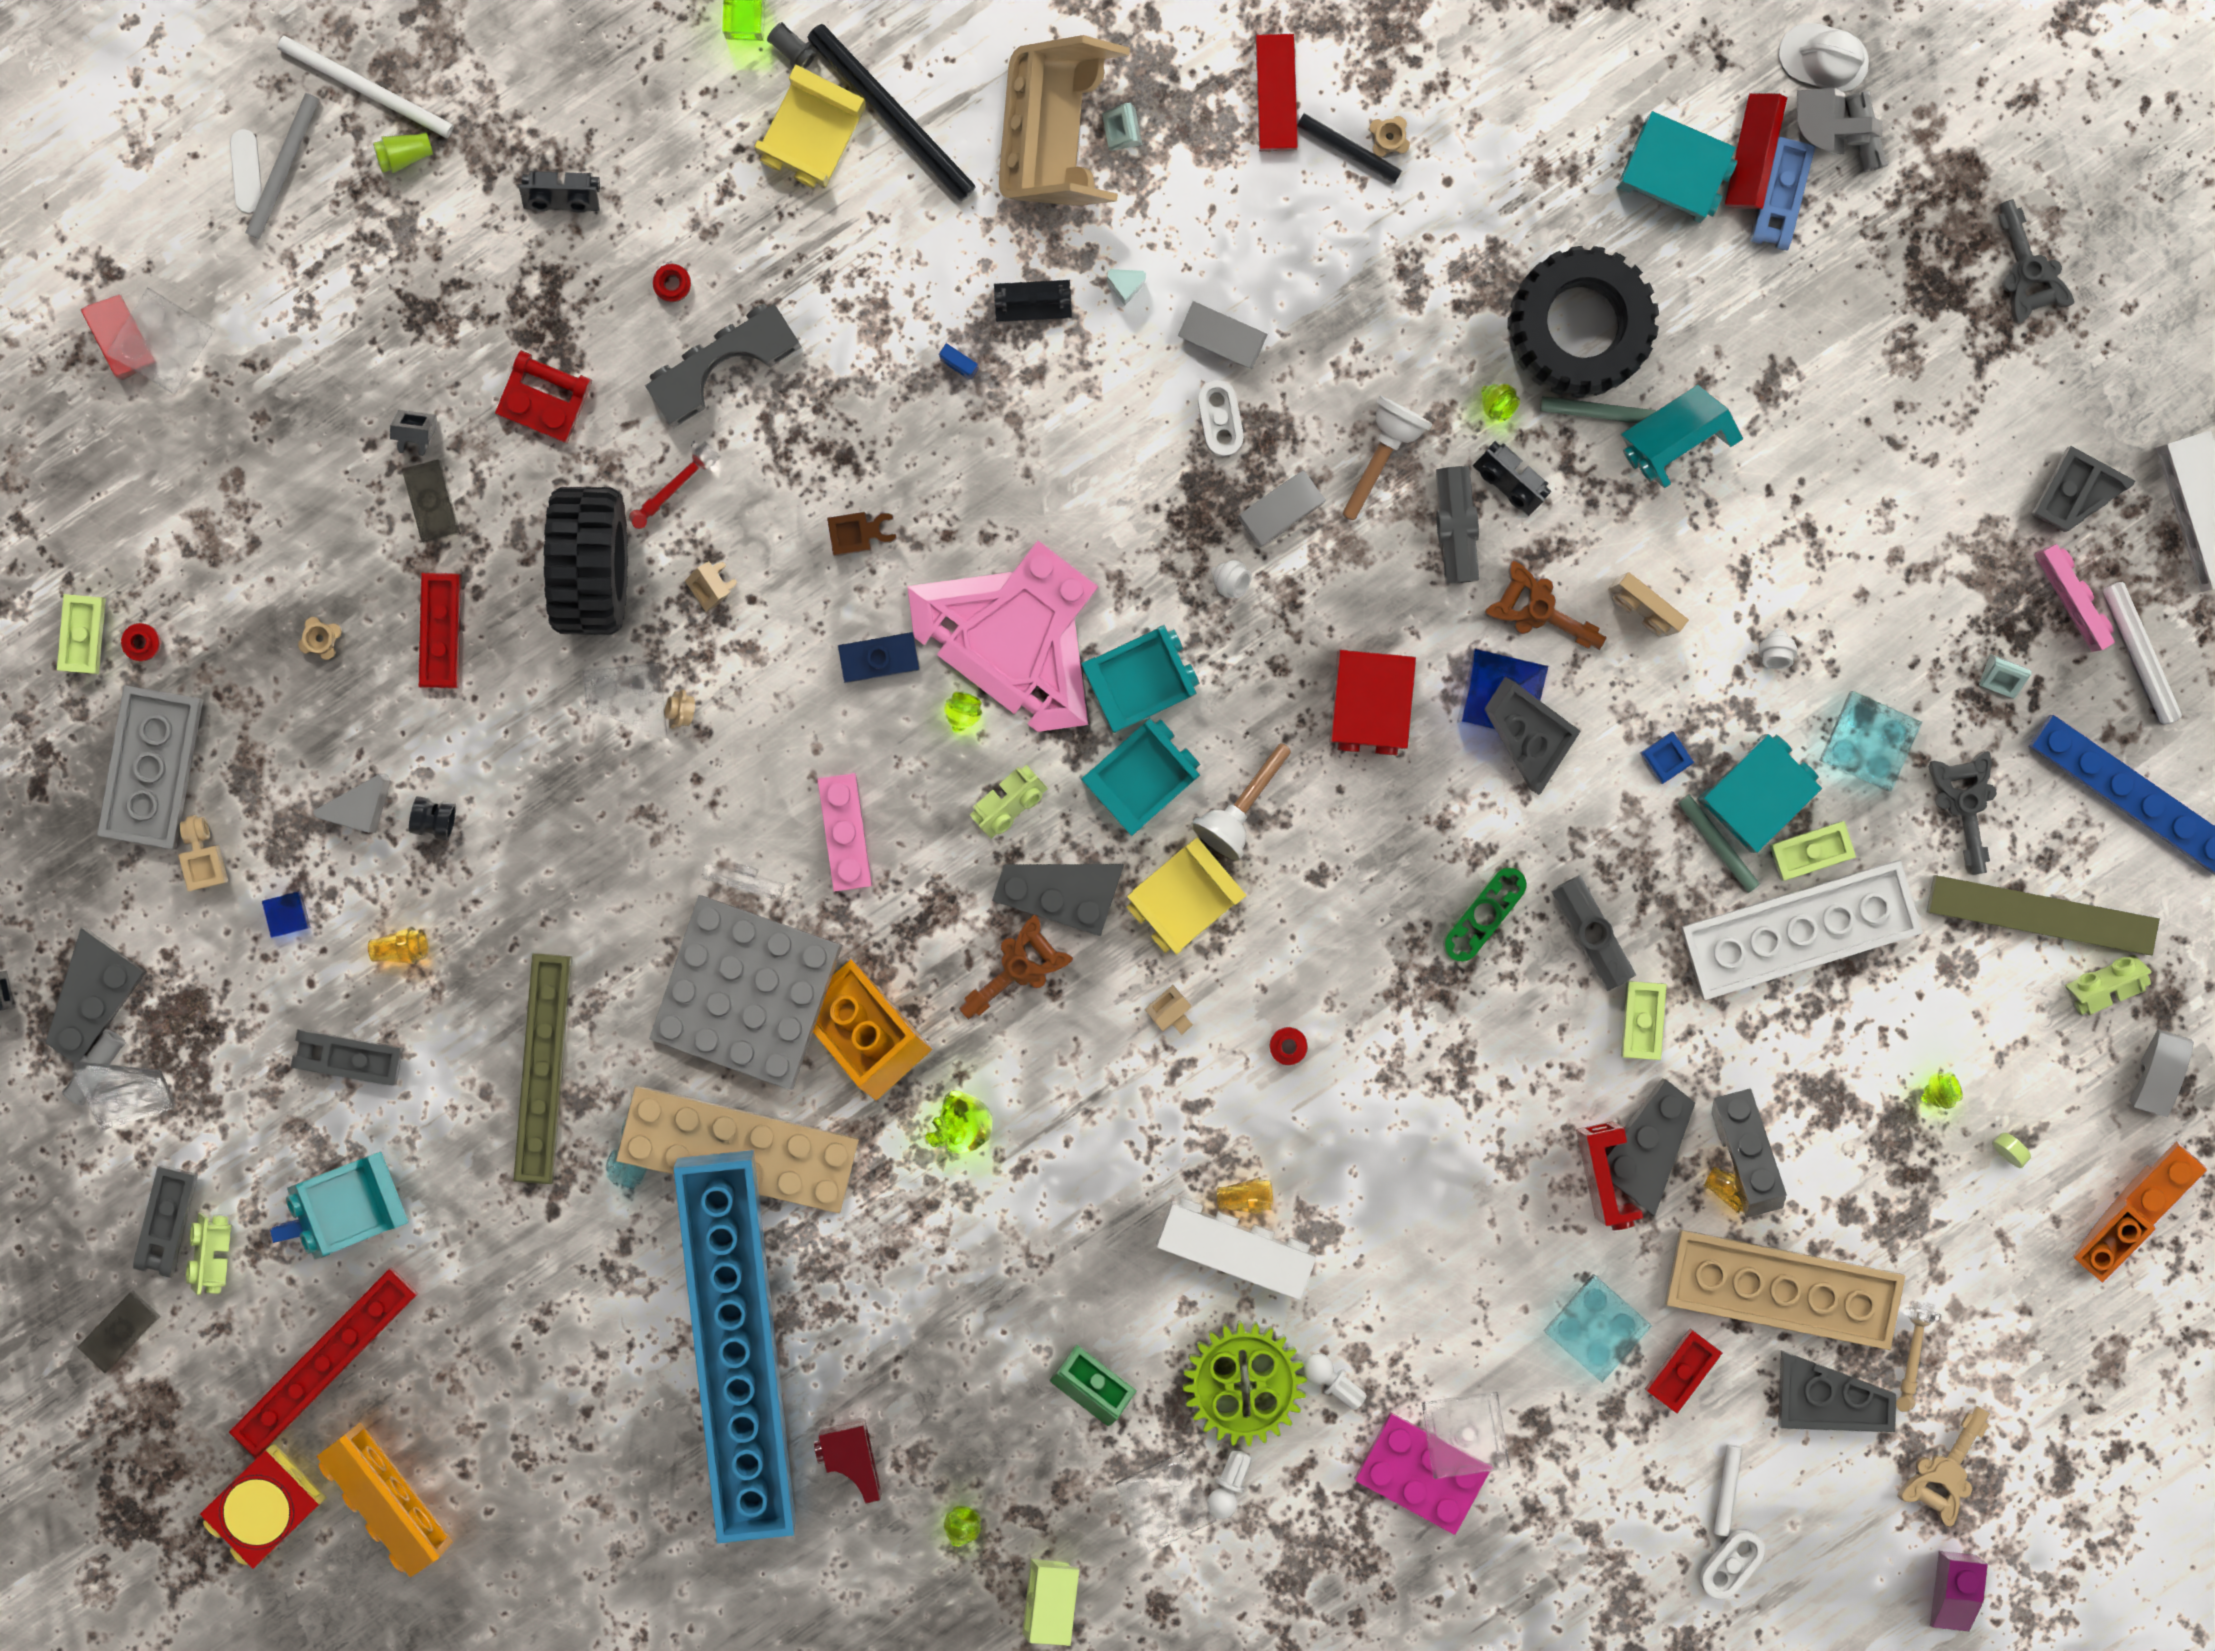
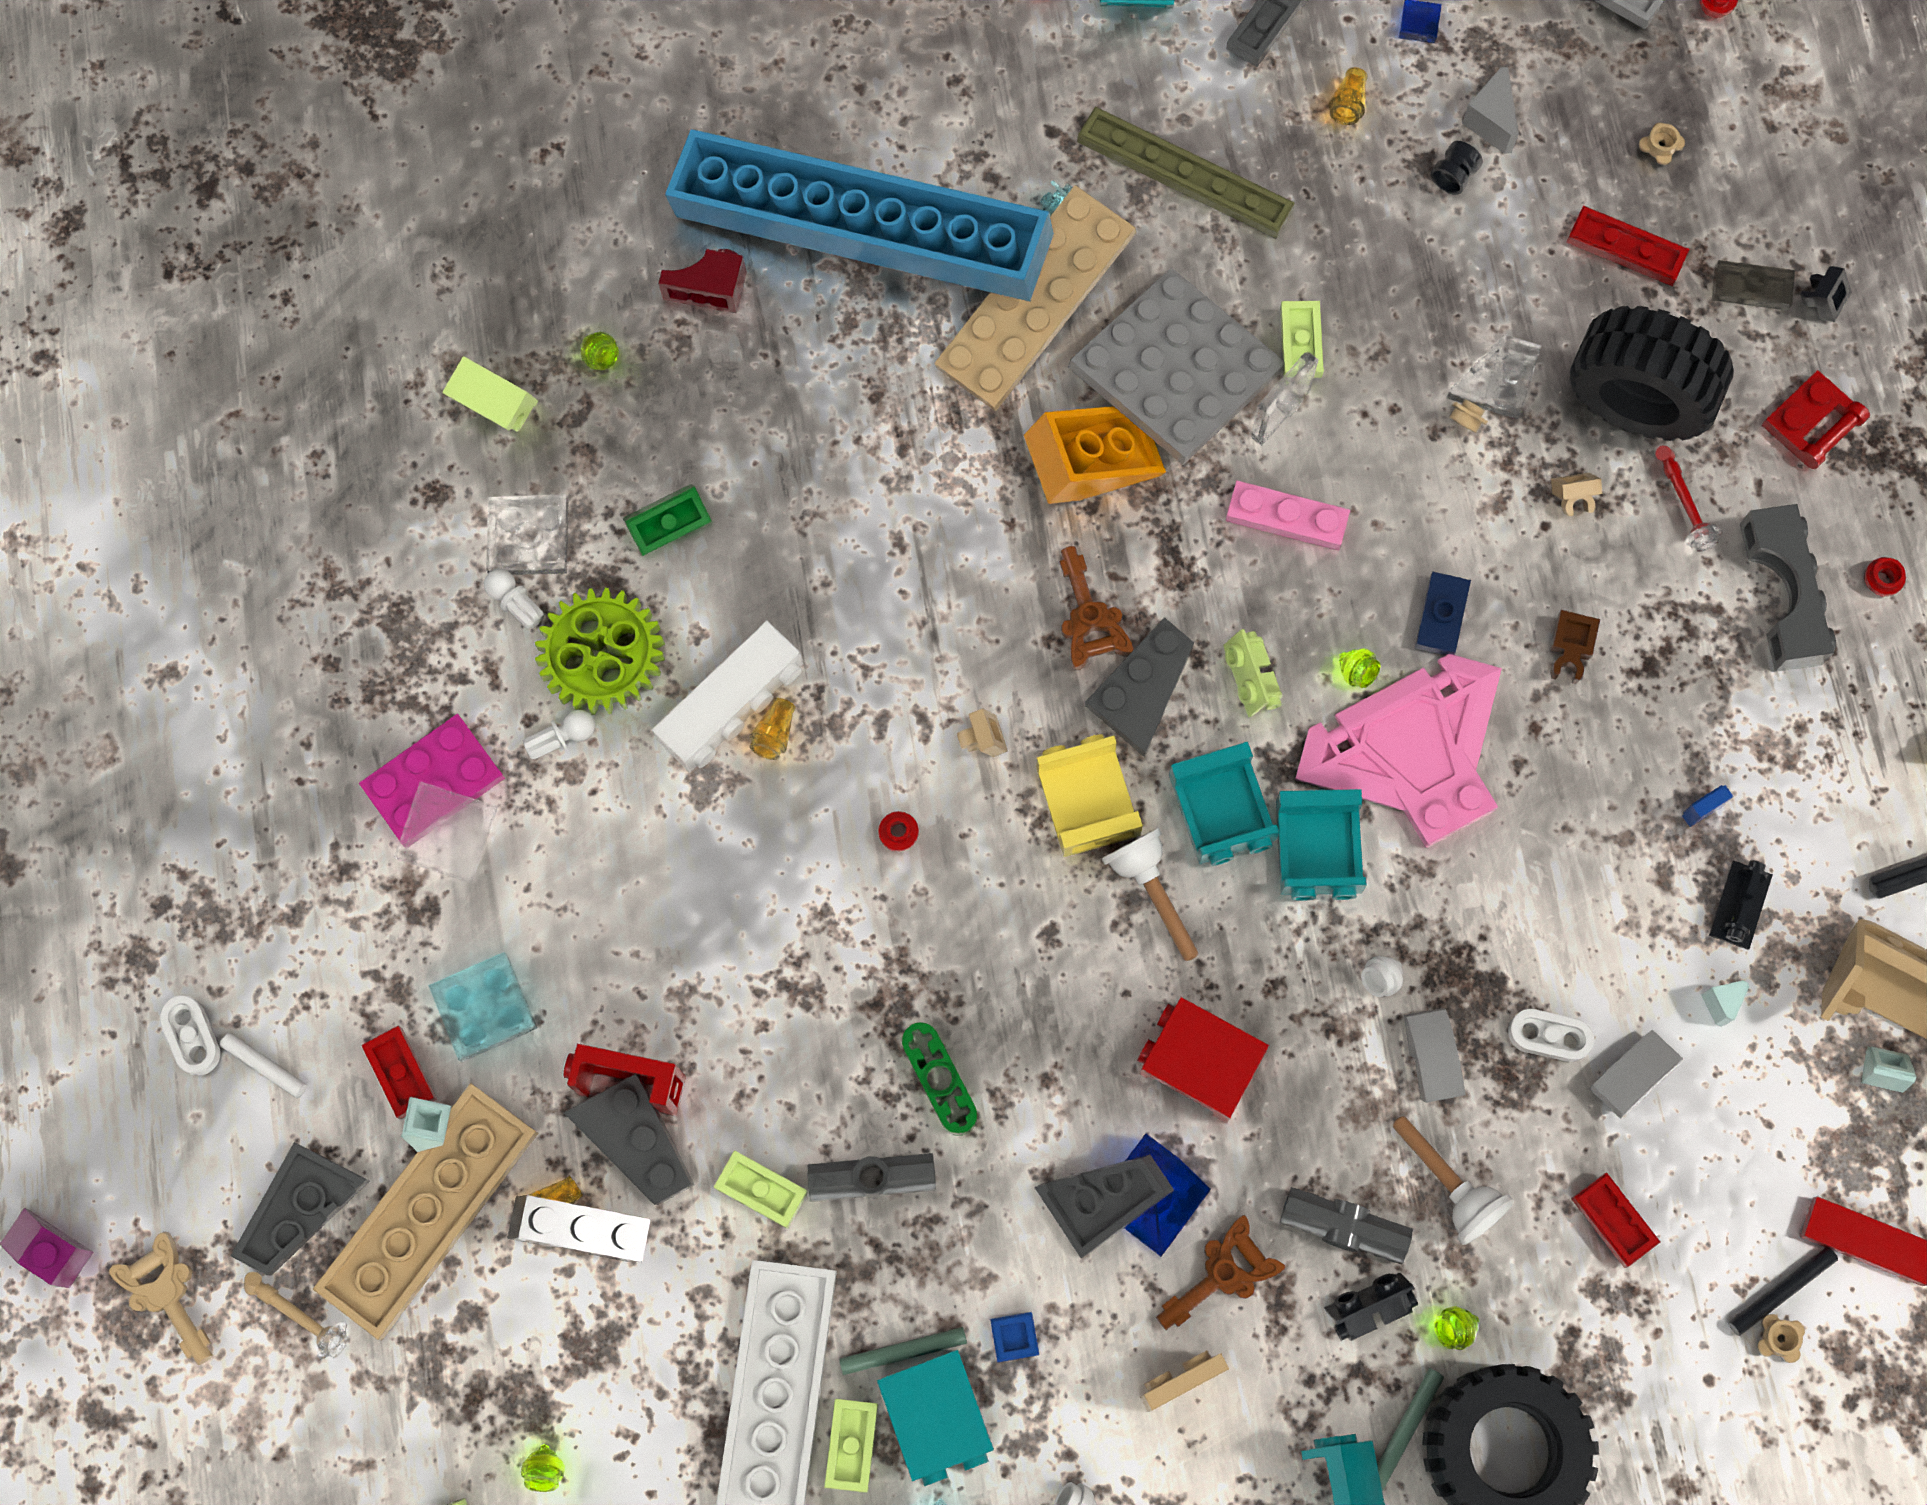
camera: 120 degrees right, 15 degrees down
clear neon green piece [925,1090,993,1153] -> none
none -> light aqua slope [401,1097,451,1152]
none -> yellowish green plate [1280,301,1324,378]
none -> red plate [1571,1172,1661,1268]

